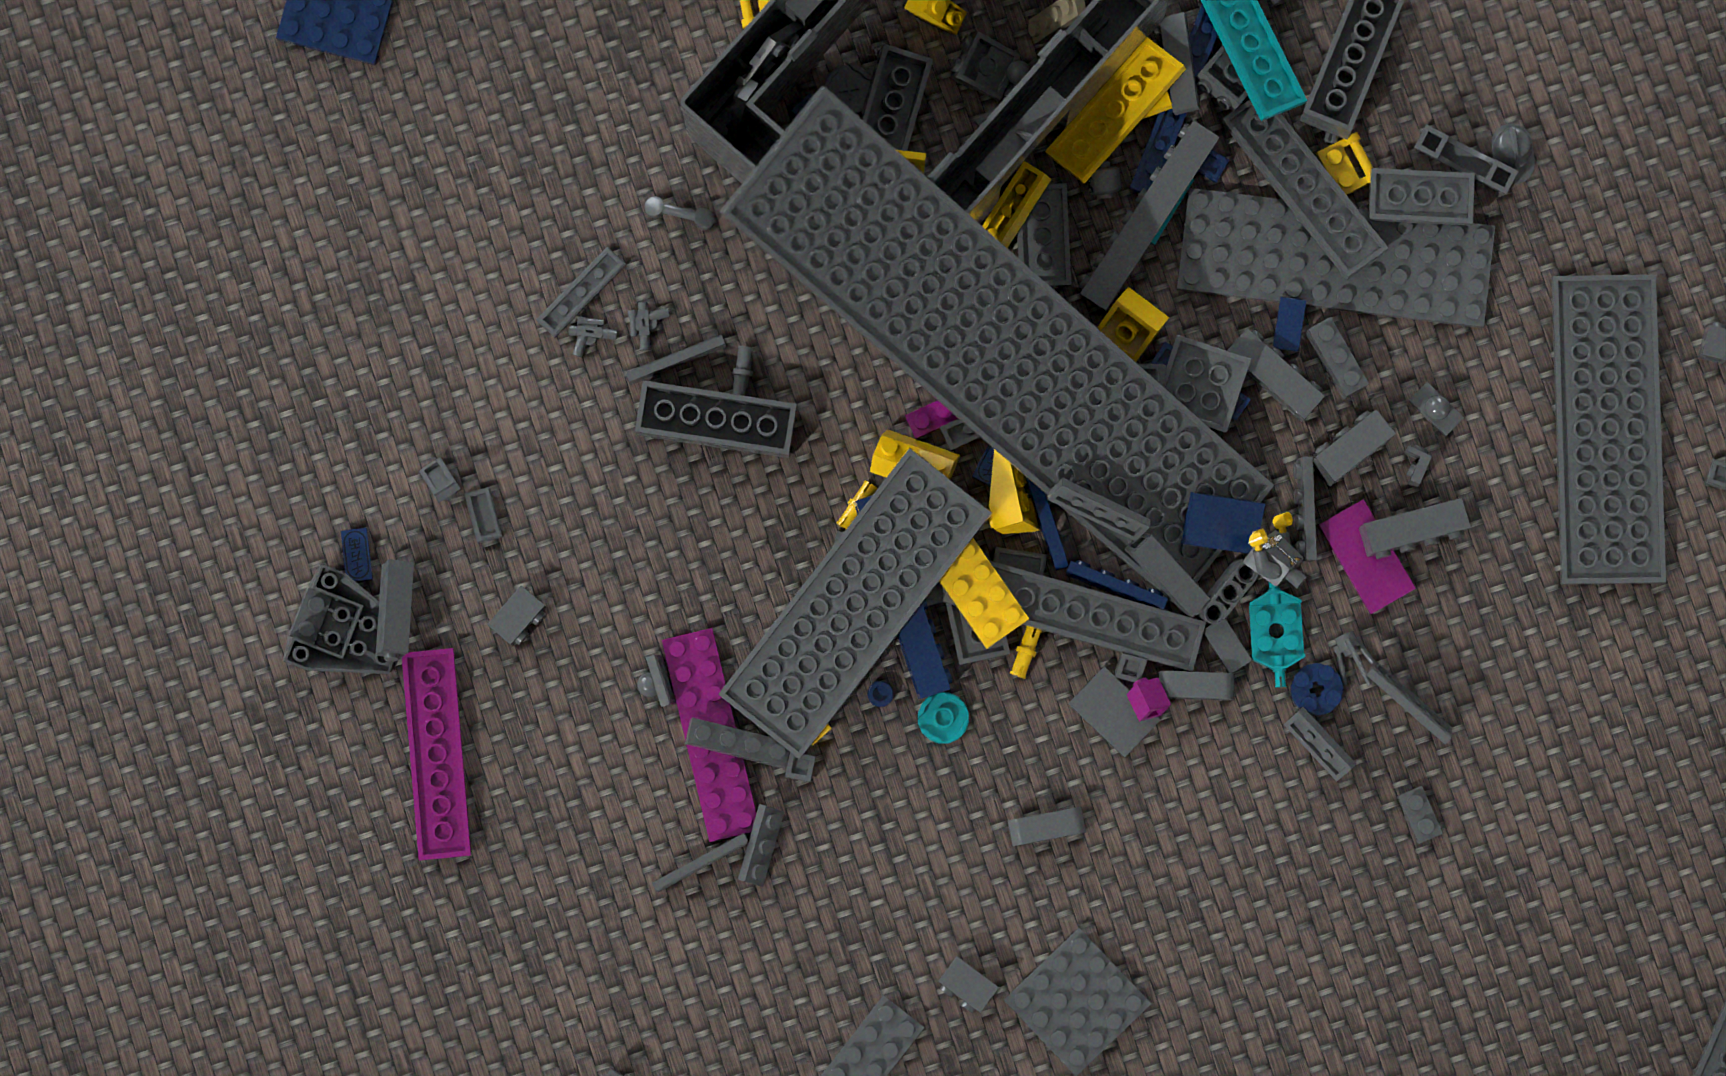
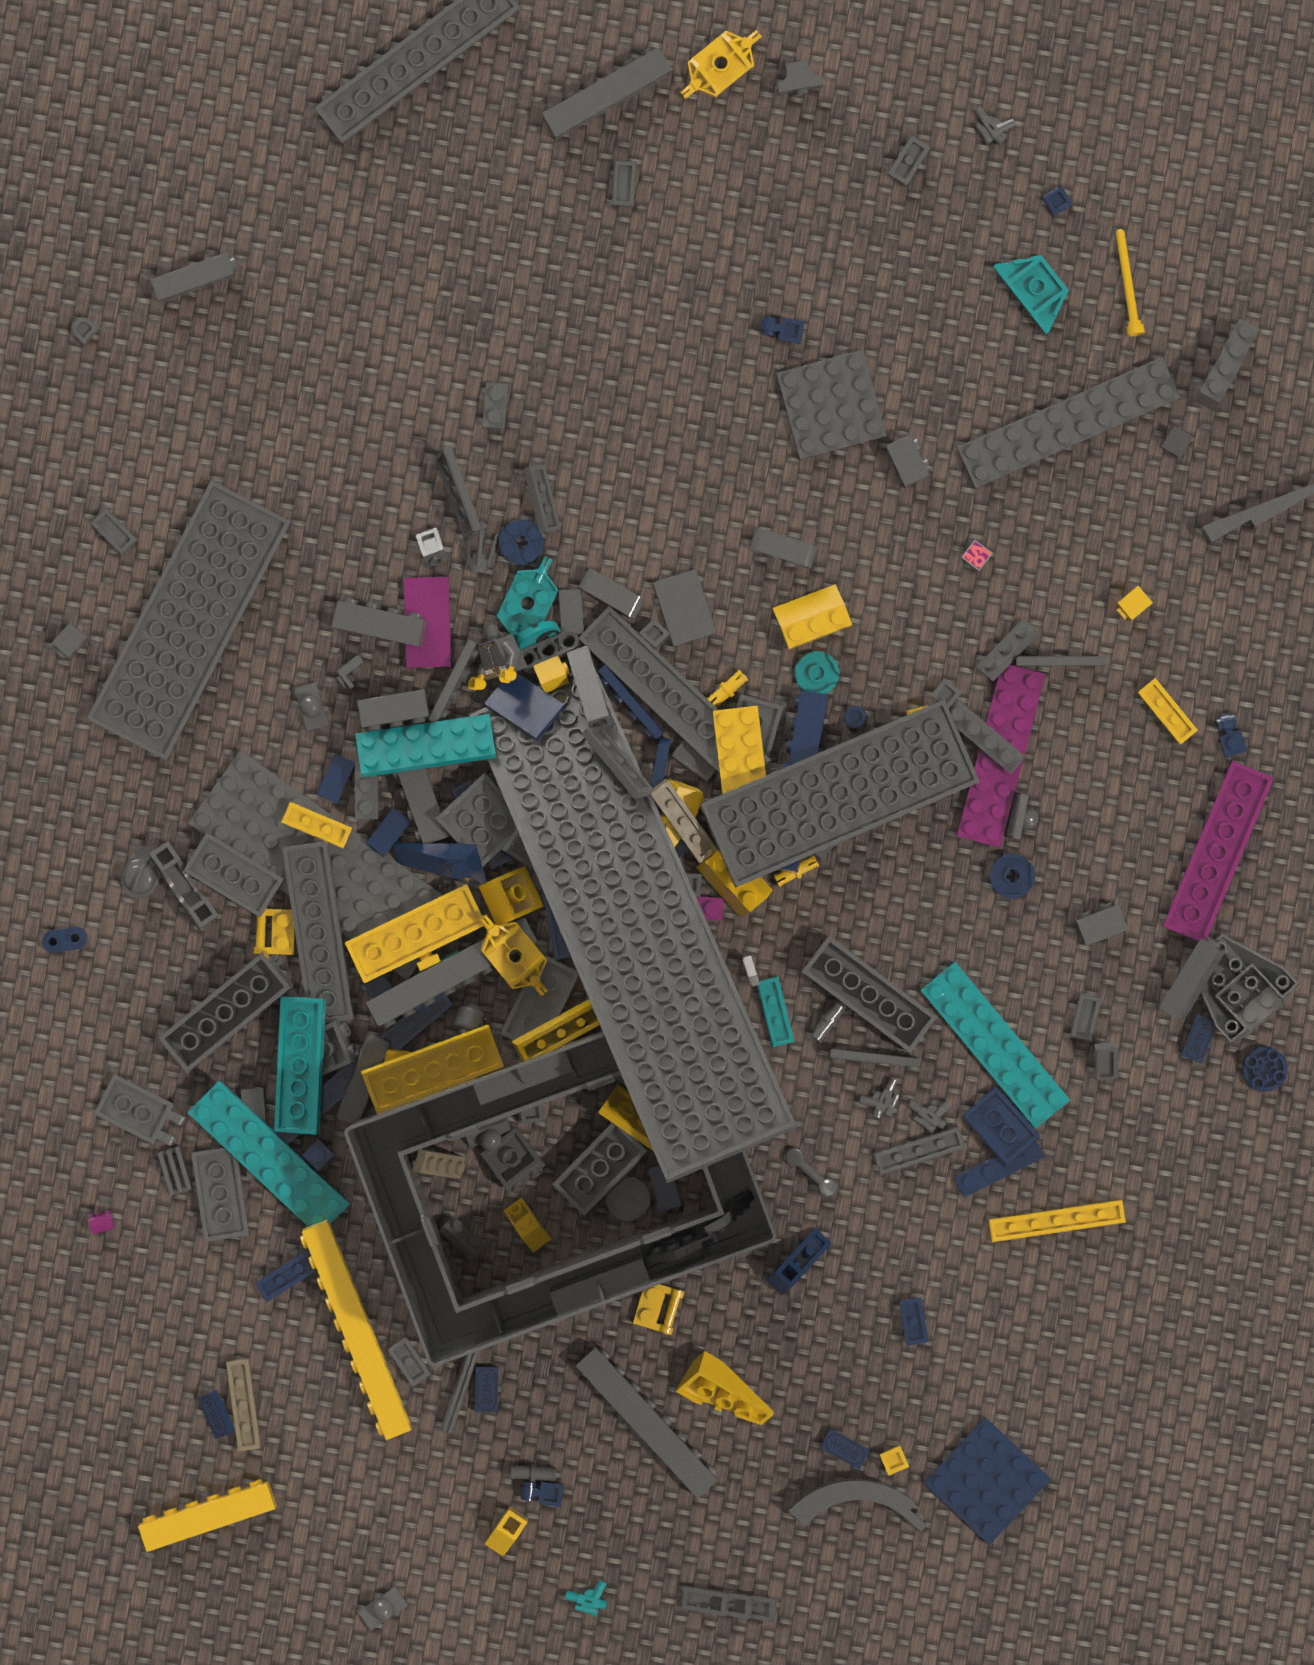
camera: 155 degrees left, 5 degrees up
magenta brick [1126,678,1171,722] -> none
none -> dark blue plate [42,927,88,953]
none -> yellow tile [281,802,352,849]
none -> dark blue tile [317,754,355,804]
none -> yellow plate [345,884,483,983]
none -> teal plate [355,714,496,778]
none -> dark blue wedge [393,843,486,884]
none -> bracket [416,527,448,567]
none -> yellow plate [417,952,442,972]
none -> yellow plate [479,914,548,996]
none -> teal tile [517,621,561,650]
none -> yellow brick [533,656,570,693]
none -> dark tan plate [651,779,718,863]
none -> light grey tile [743,956,759,986]
none -> teal tile [757,976,795,1047]
none -> dark blue plate [760,316,805,345]
none -> dark blue slope [766,1228,832,1296]
none -> yellow slope [773,584,852,650]
none -> dark blue plate [899,1297,929,1346]
none -> teal plate [920,962,1070,1129]
none -> dark blue plate [954,1141,1045,1198]
none -> tile [961,540,992,571]
none -> dark blue tile [962,1087,1041,1167]
none -> yellow tile [989,1200,1126,1242]
none -> dark blue plate [990,854,1035,899]
none -> yellow brick [1116,586,1153,621]
none -> yellow plate [1137,678,1198,745]
none -> dark blue plate [1215,713,1248,758]
none -> dark blue tile [1242,1047,1288,1092]

